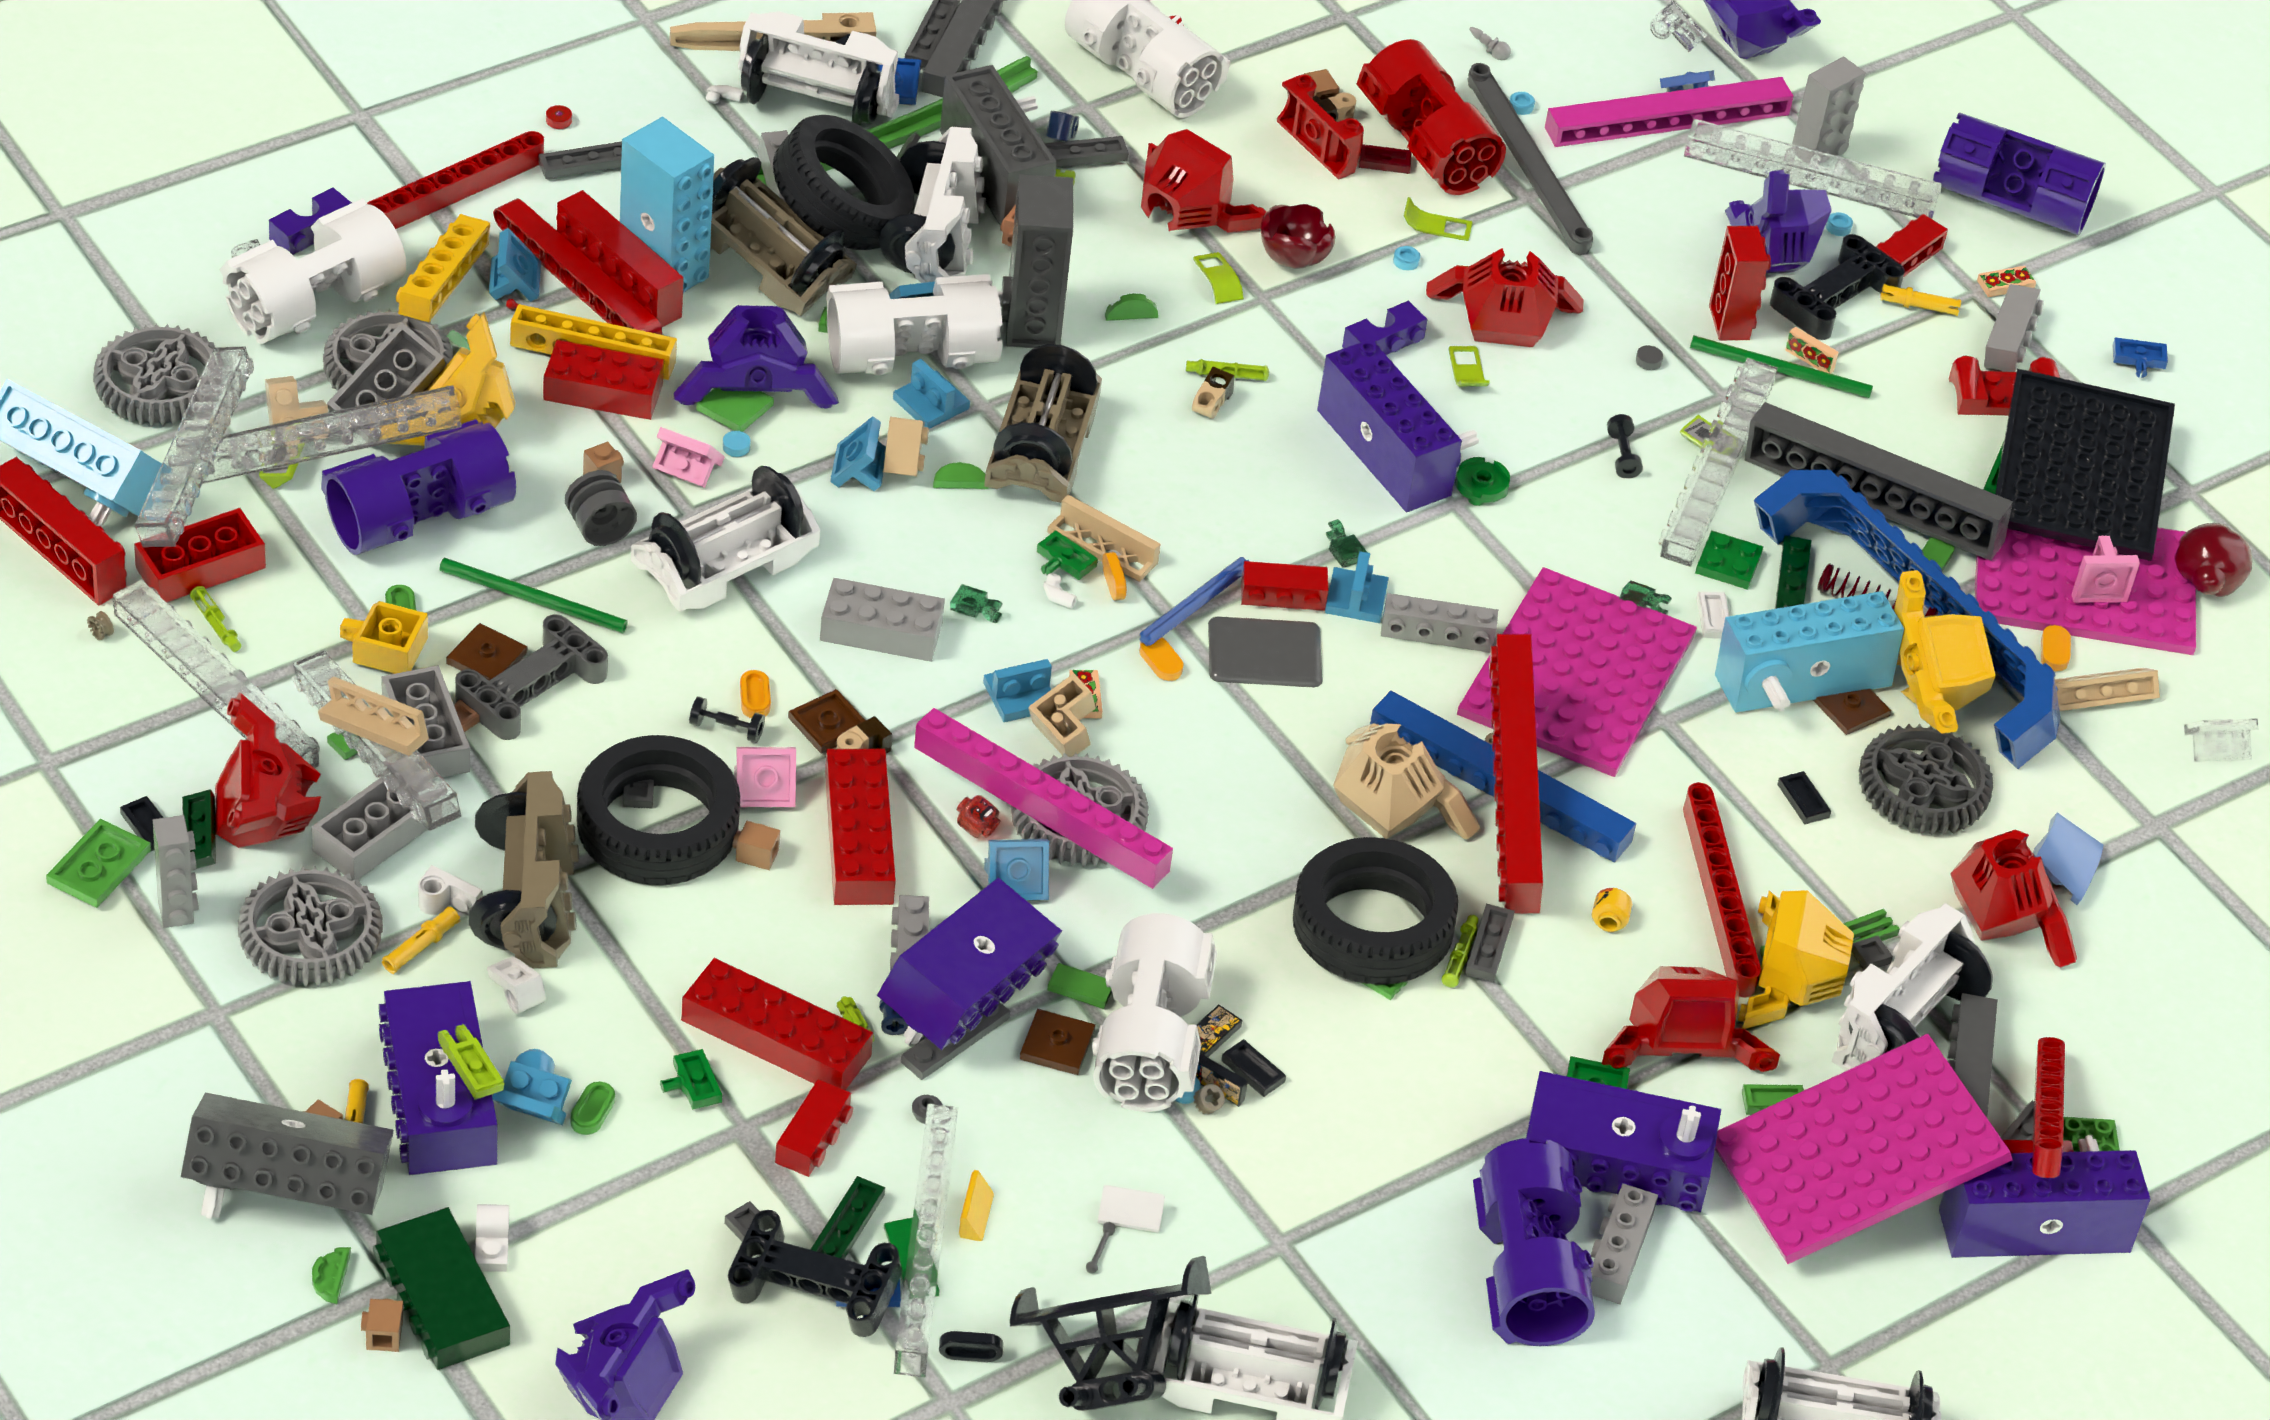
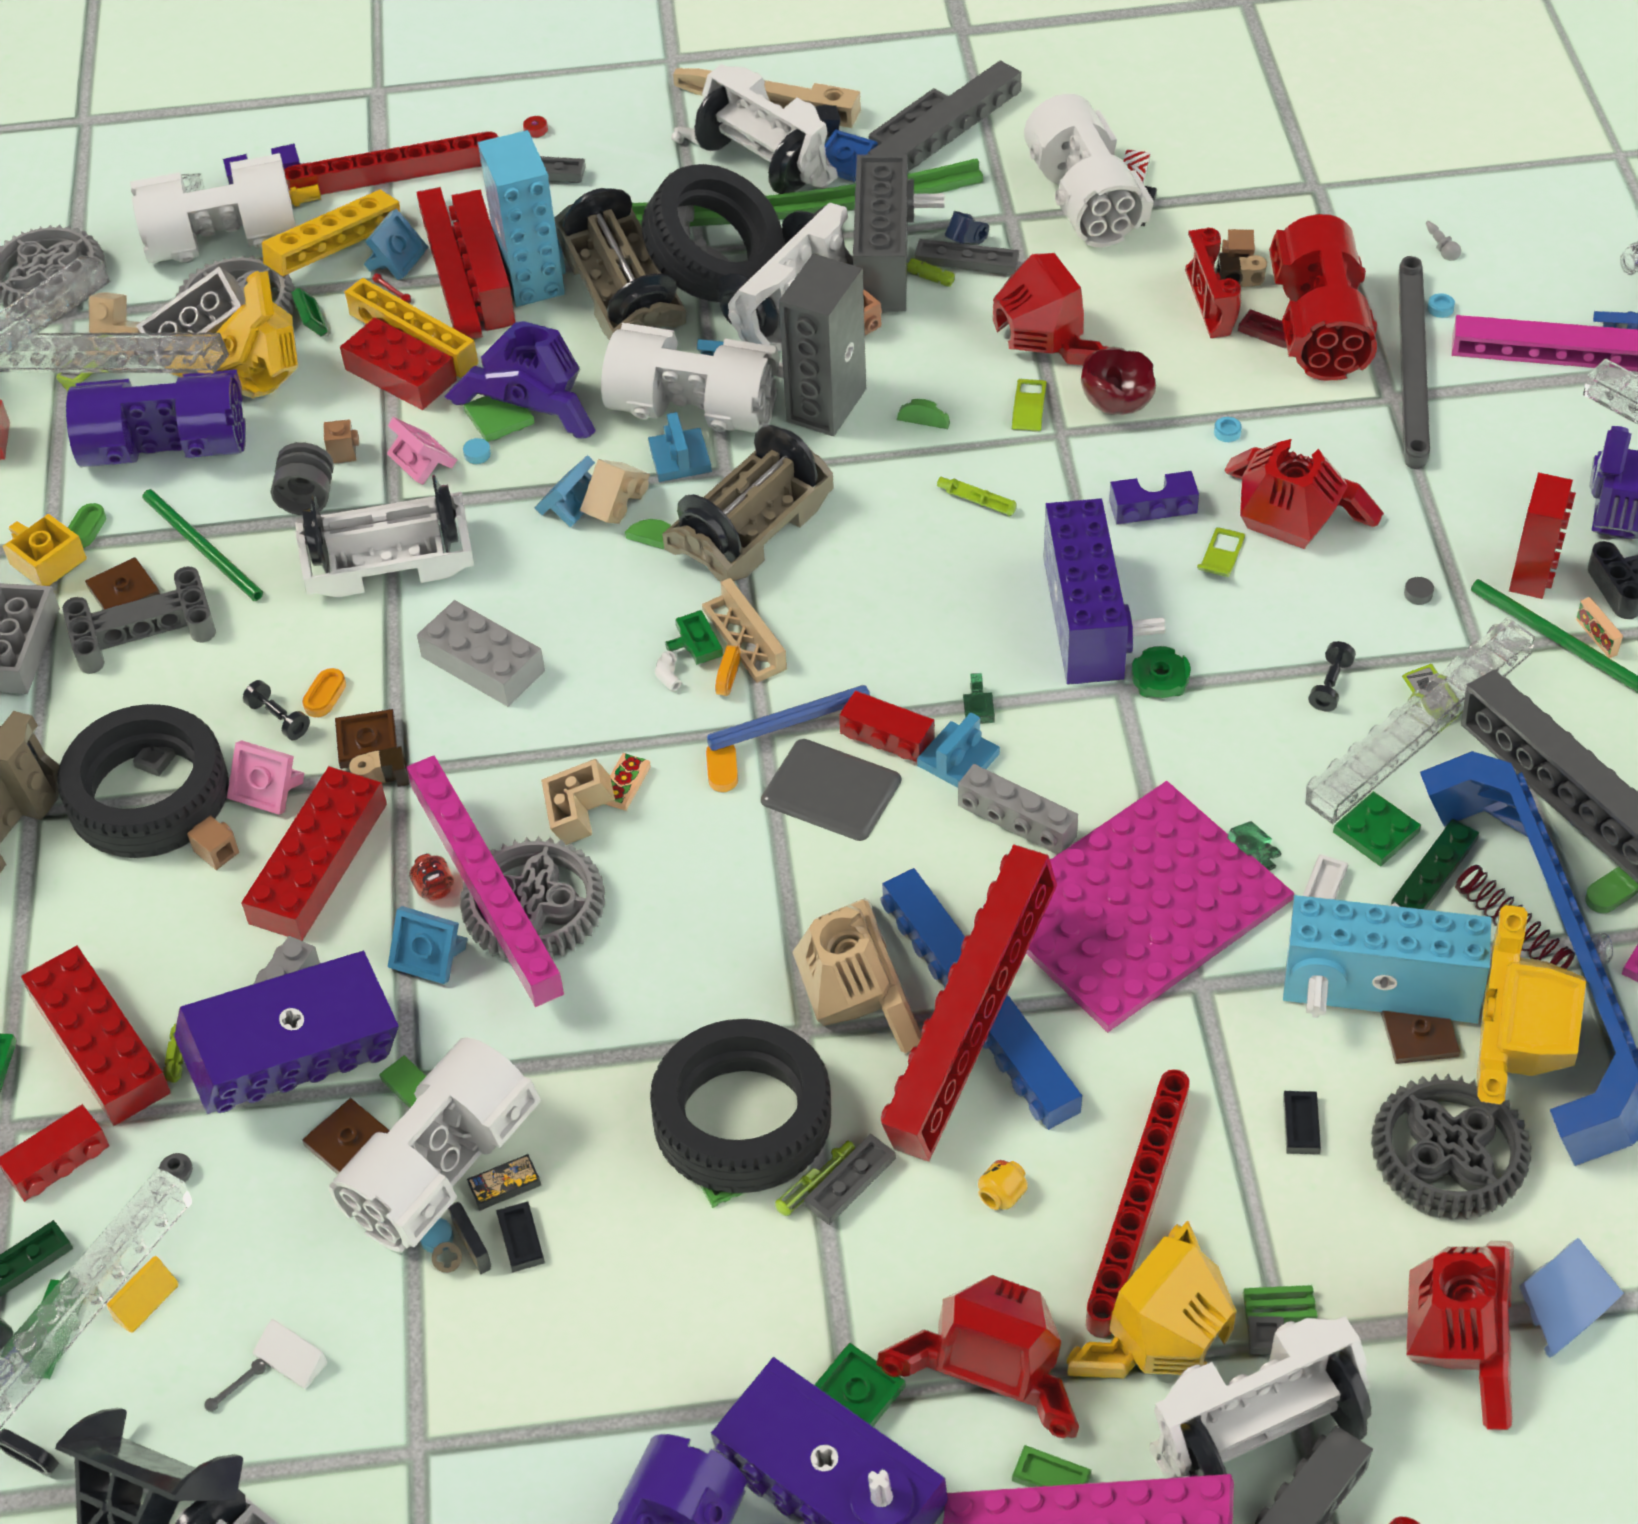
camera: 35 degrees right, 5 degrees up
nougat tile [454,700,479,732] -> none
dark grey plate [901,1002,1010,1080] -> none
clear green plate [950,584,1003,623] -> none
dark azure bracket [983,659,1052,723] -> none
tan leg [1192,367,1235,419] -> none
lime piece [1404,197,1472,241] -> none

